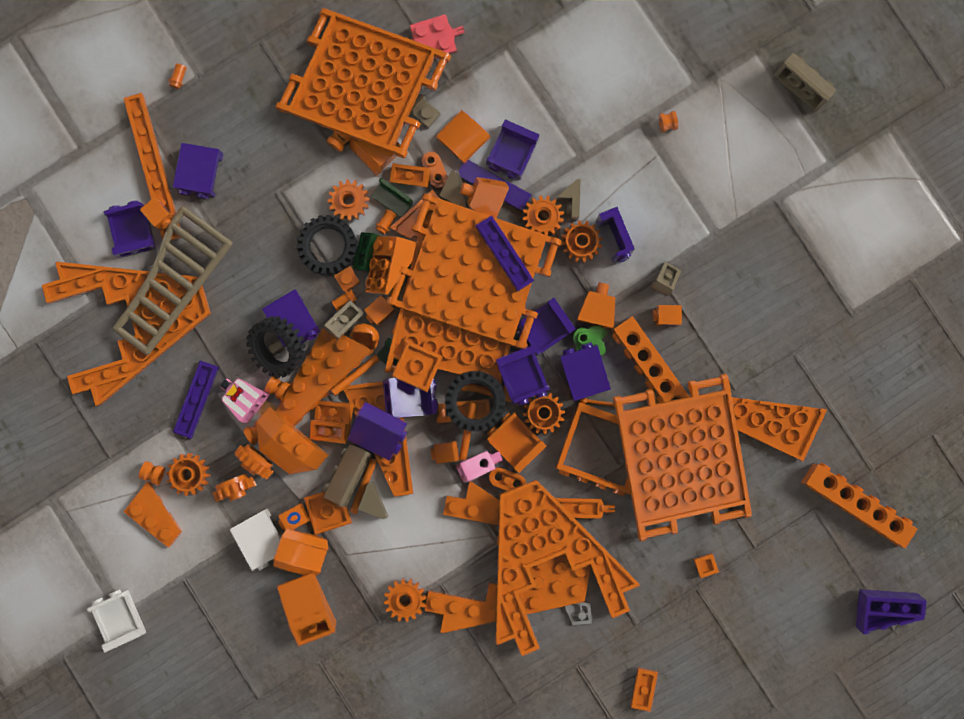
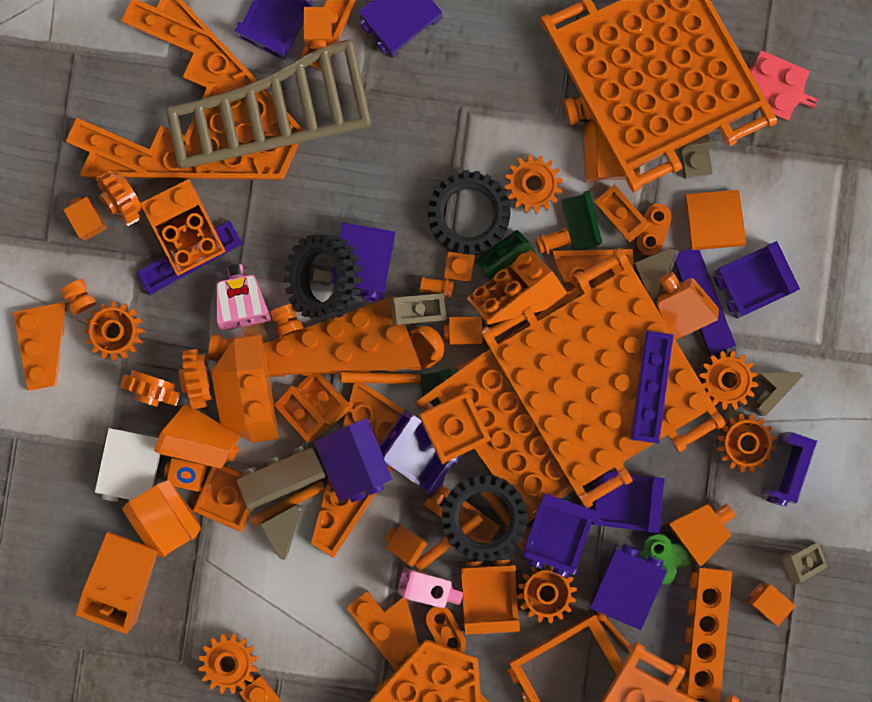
camera: 40 degrees right, 0 degrees up
none -> orange brick [64,196,107,241]
none -> orange gear [95,169,142,226]
none -> orange slope [140,179,226,276]
none -> orange slope [153,403,241,469]

